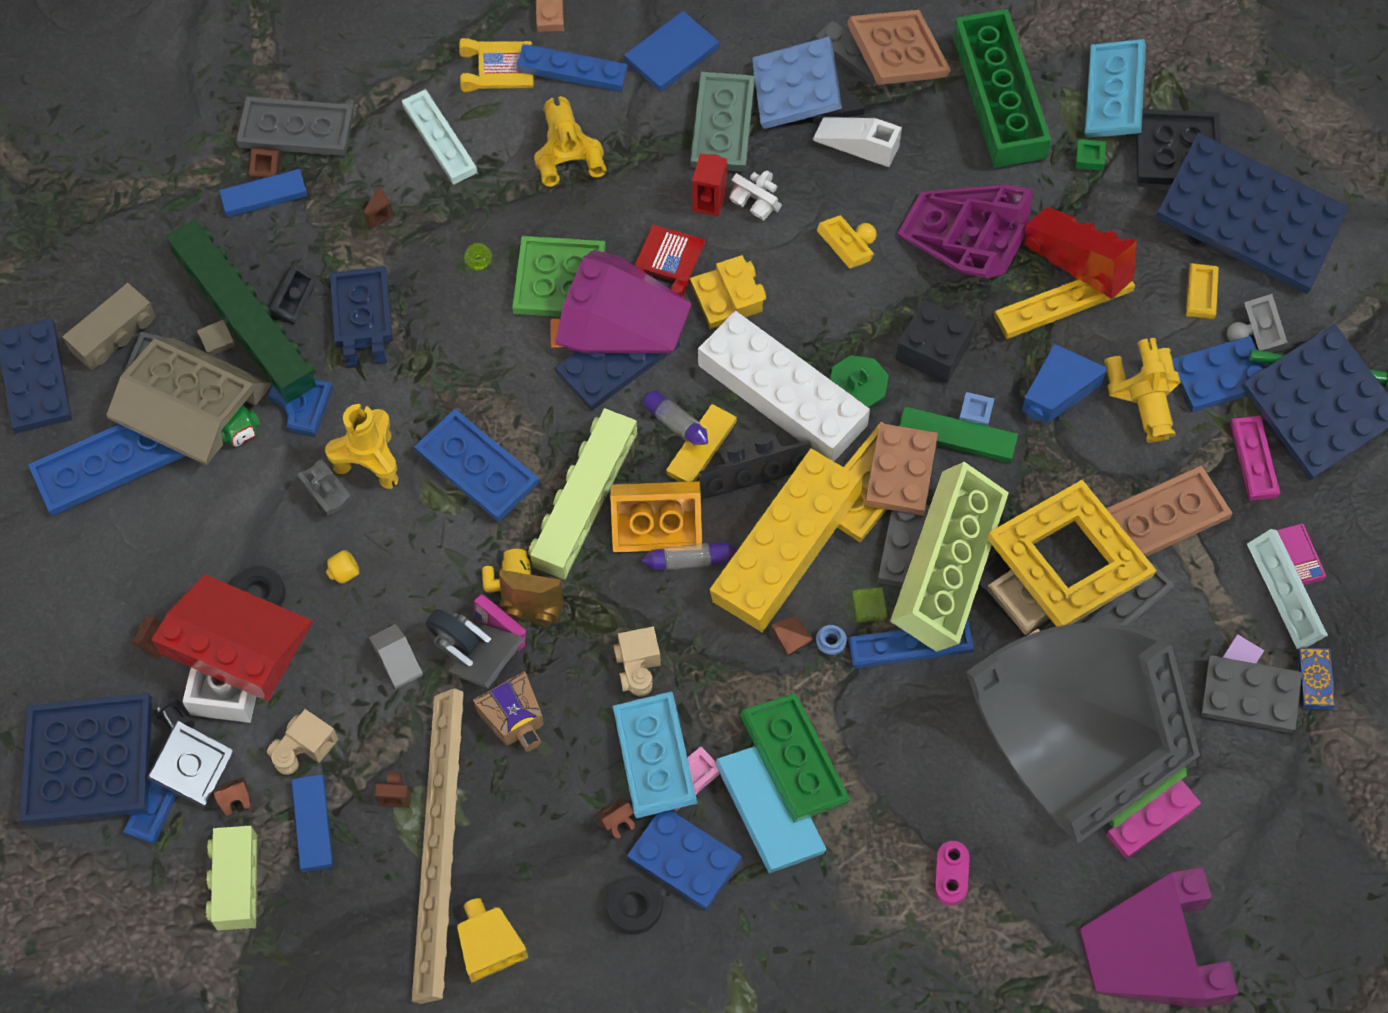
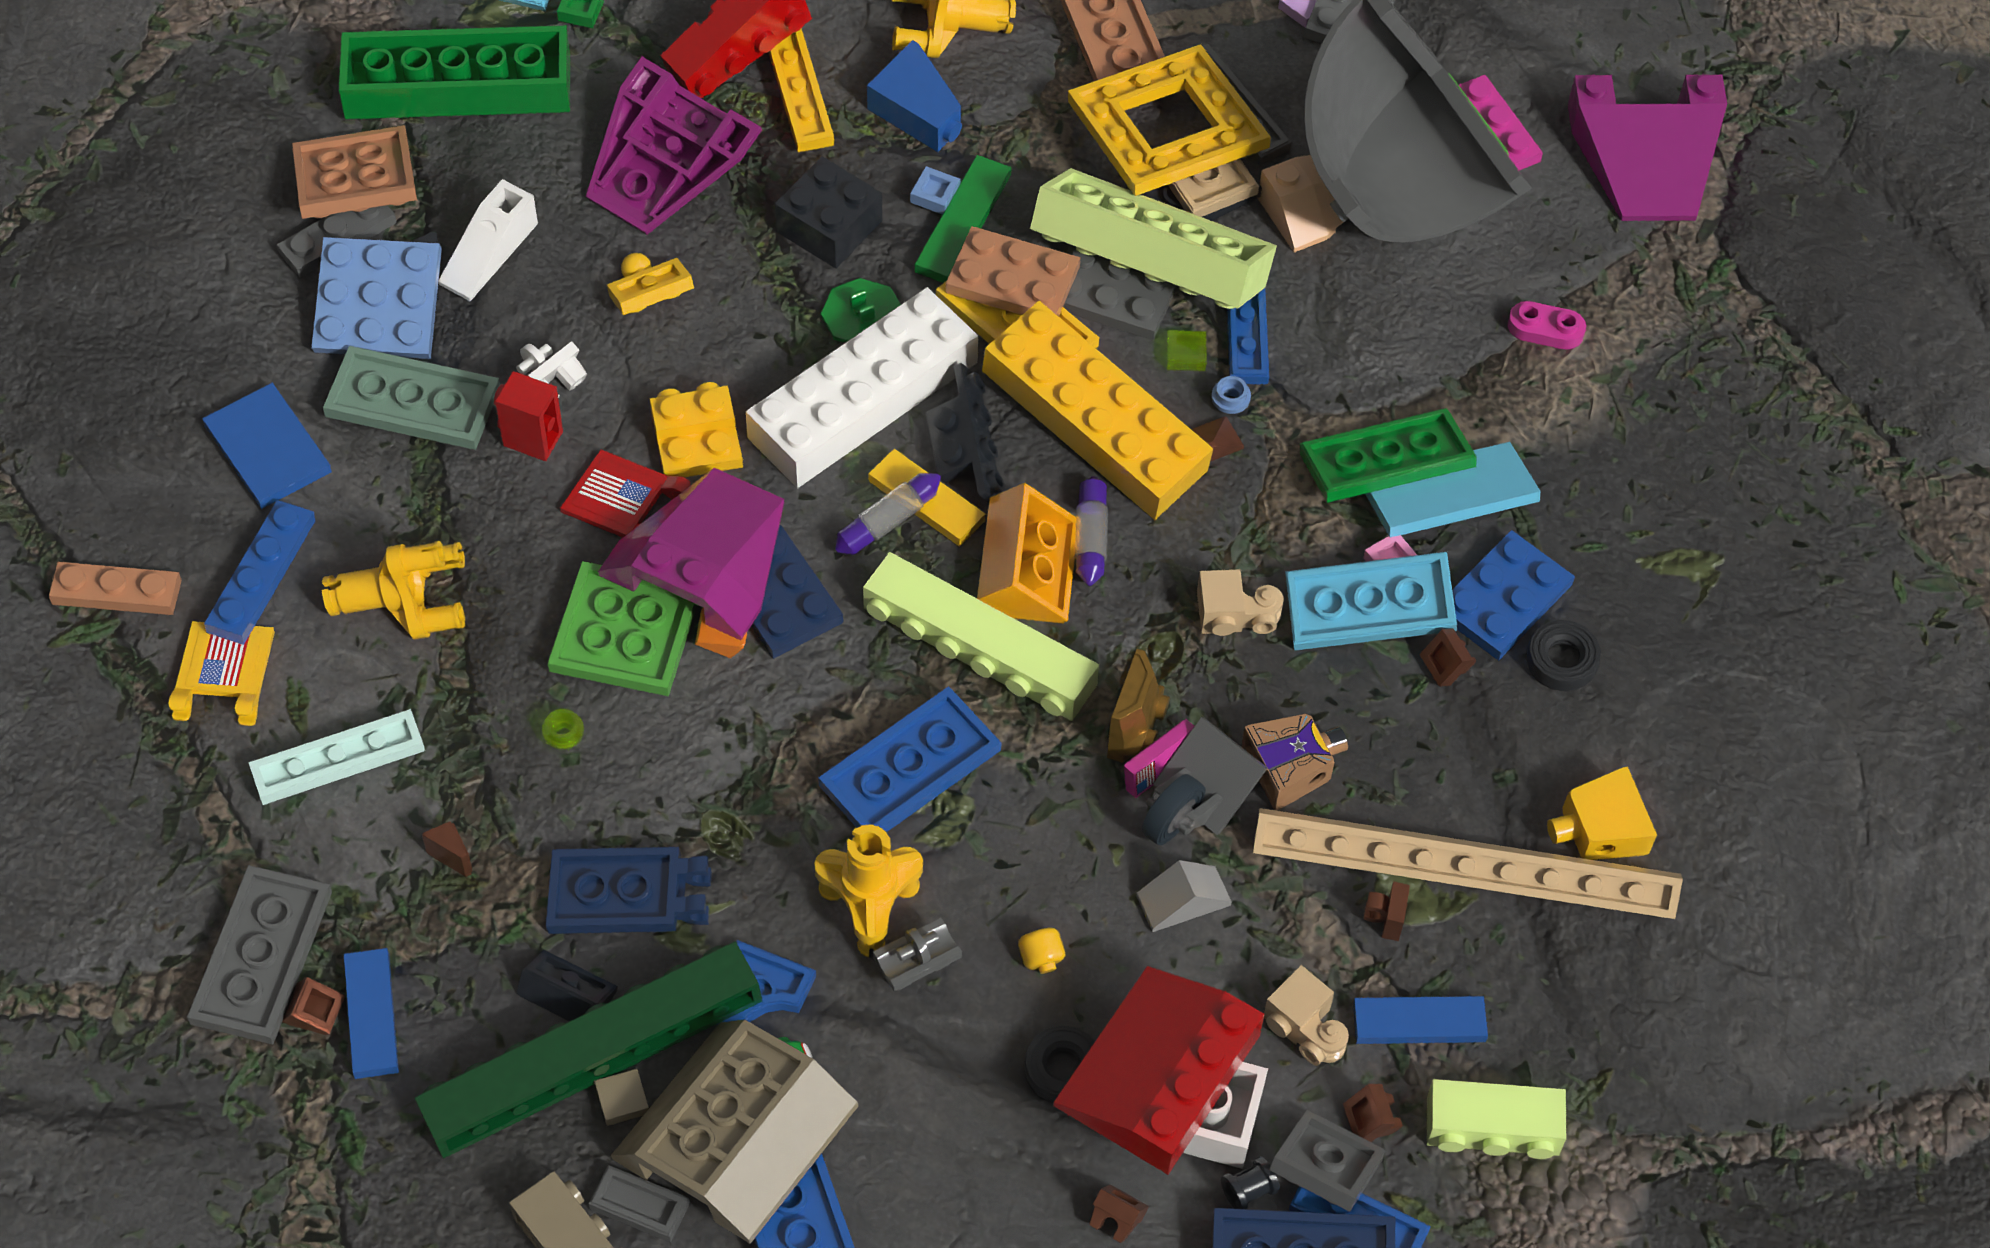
camera: 85 degrees left, 5 degrees down
yellow piece [482,549,531,593] -> none

